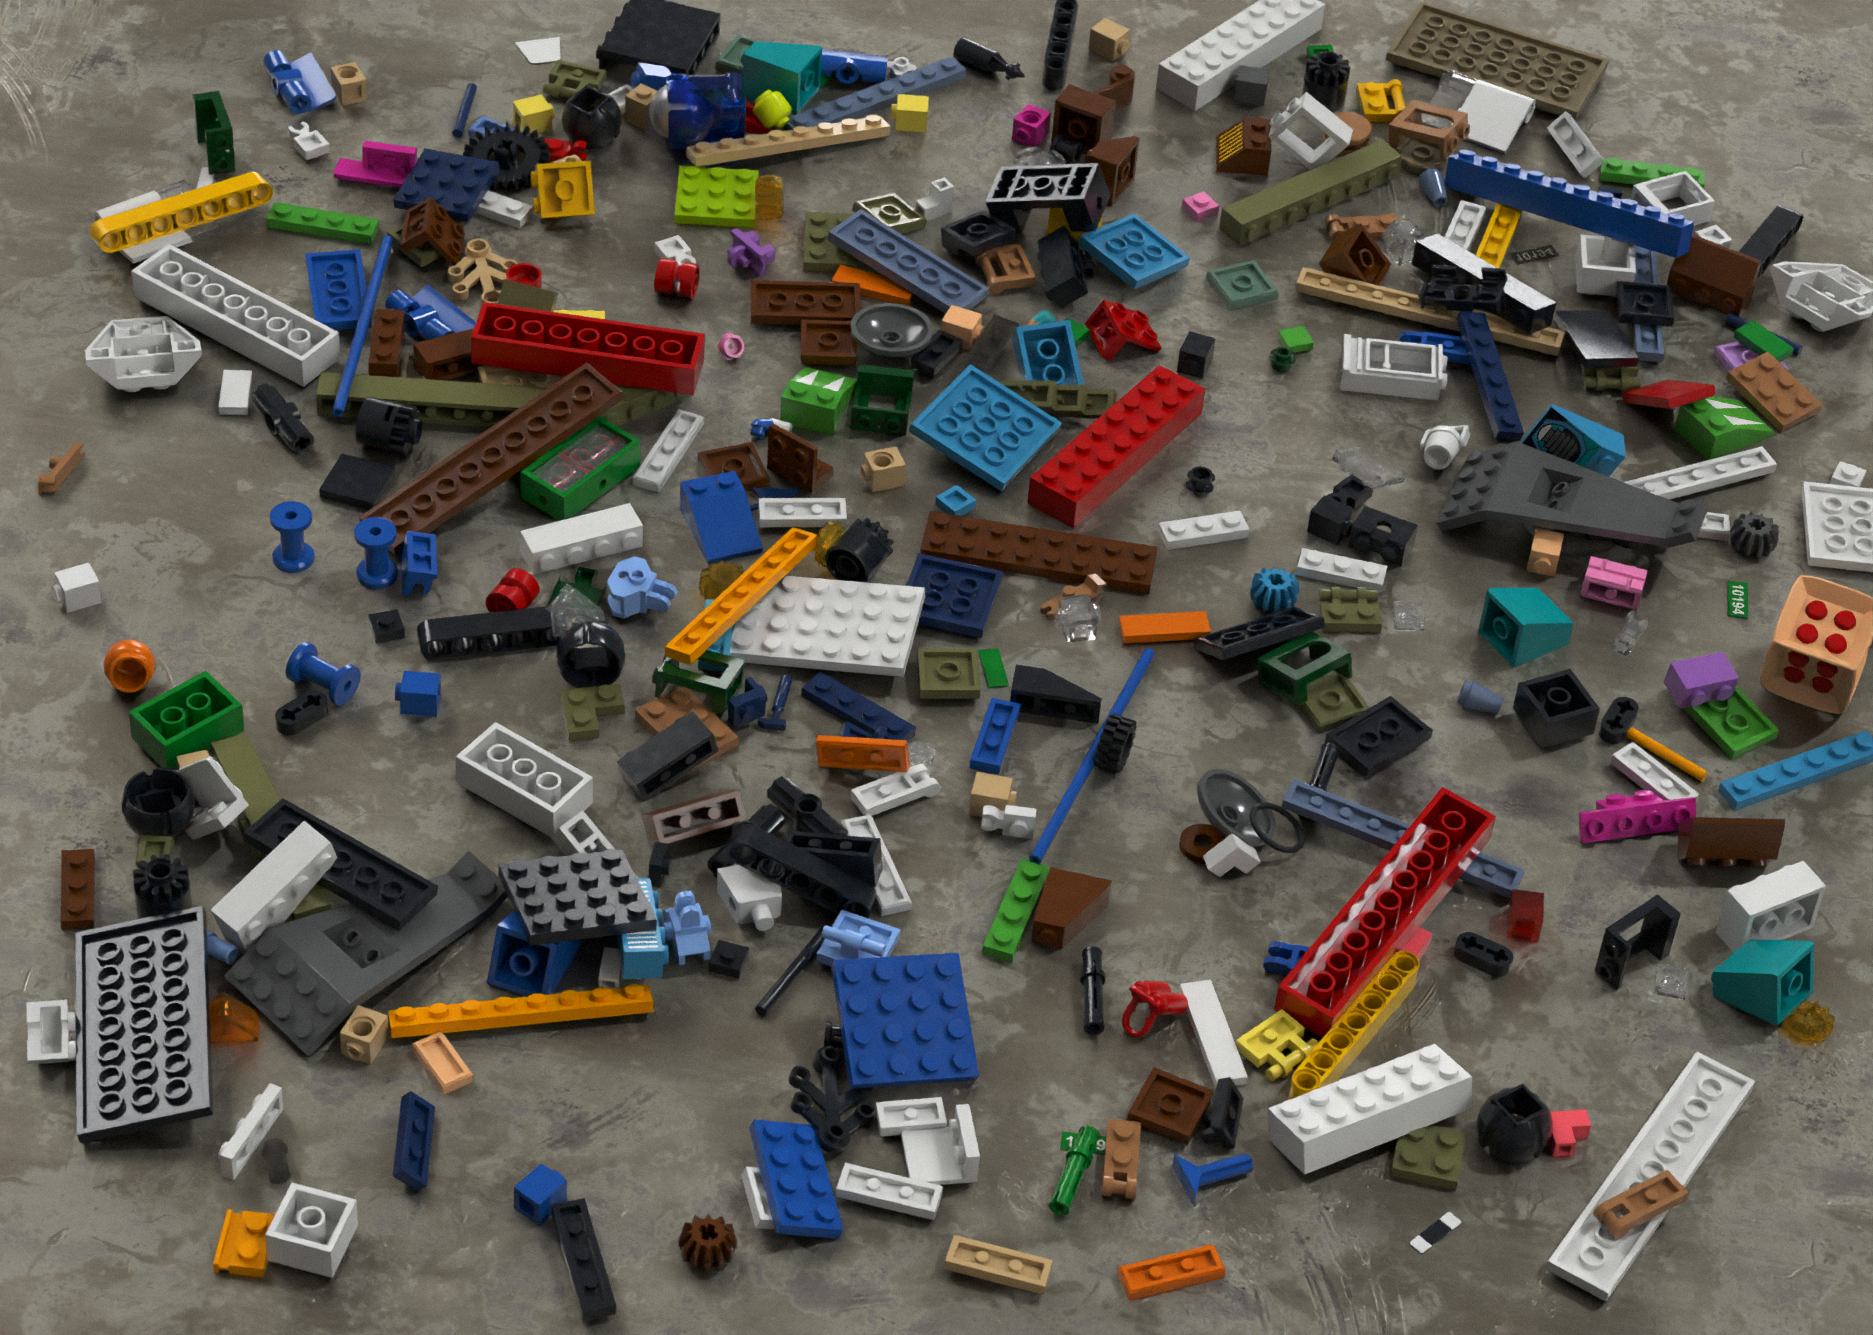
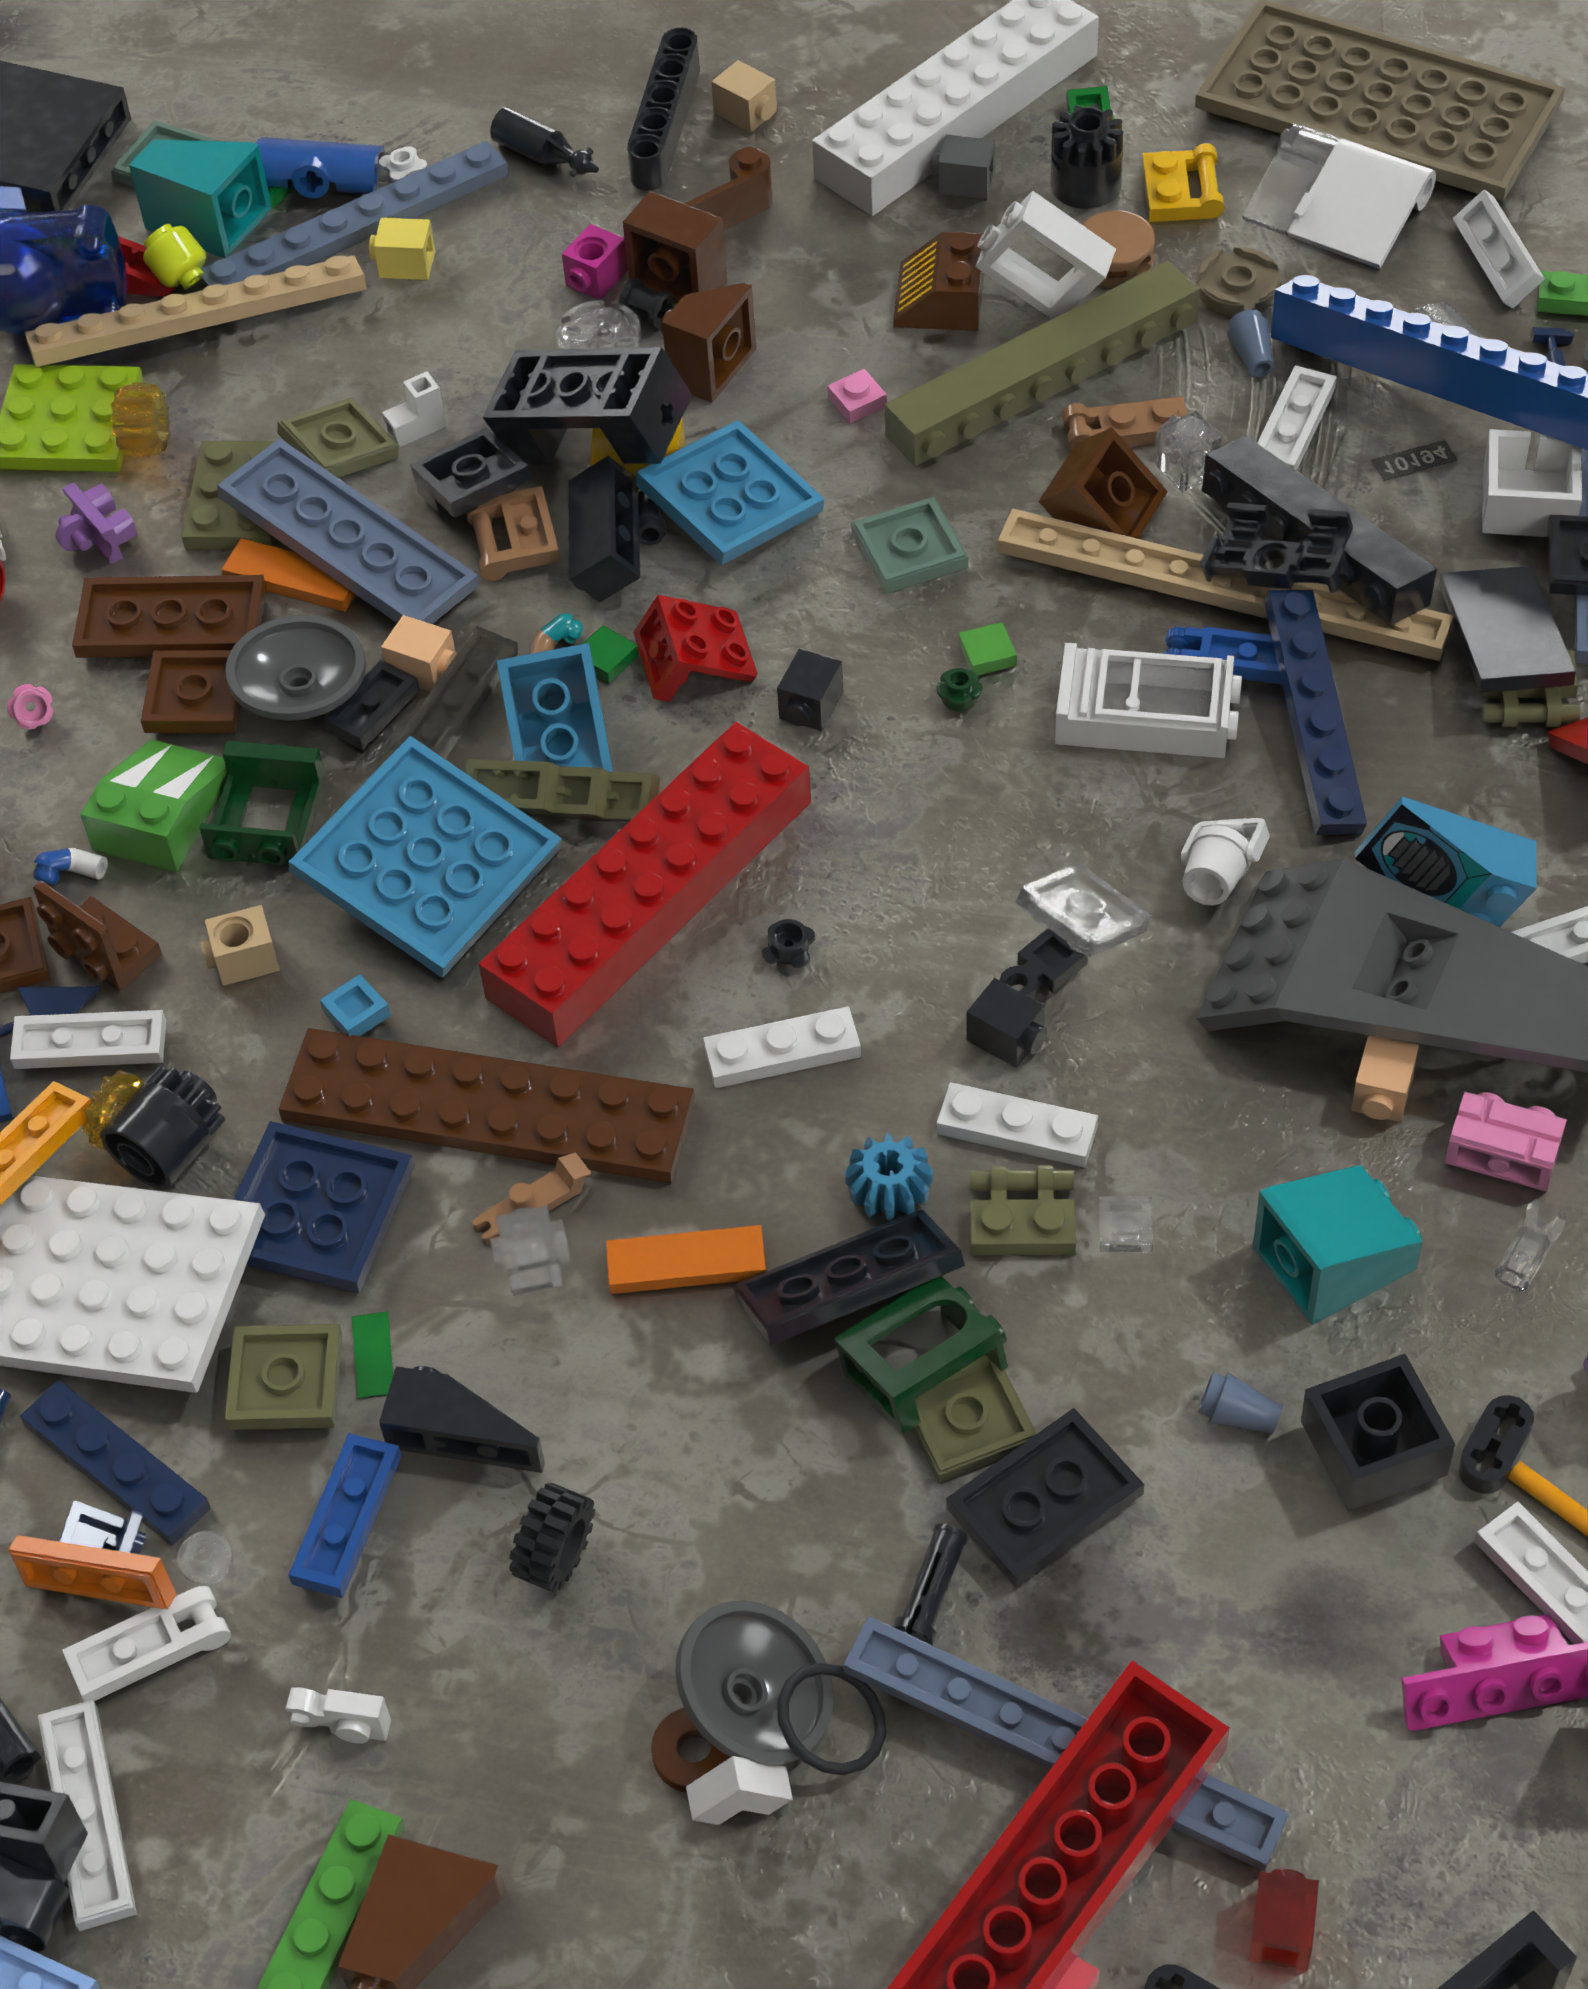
camera: 10 degrees right, 10 degrees up
tan brick [969,772,1017,817] -> none
blue piece [1029,648,1155,864] -> none
black brick [1348,506,1418,566] -> none
medium nougat panel [1389,100,1470,160] -> none
yellow plate [1476,203,1522,268] -> none

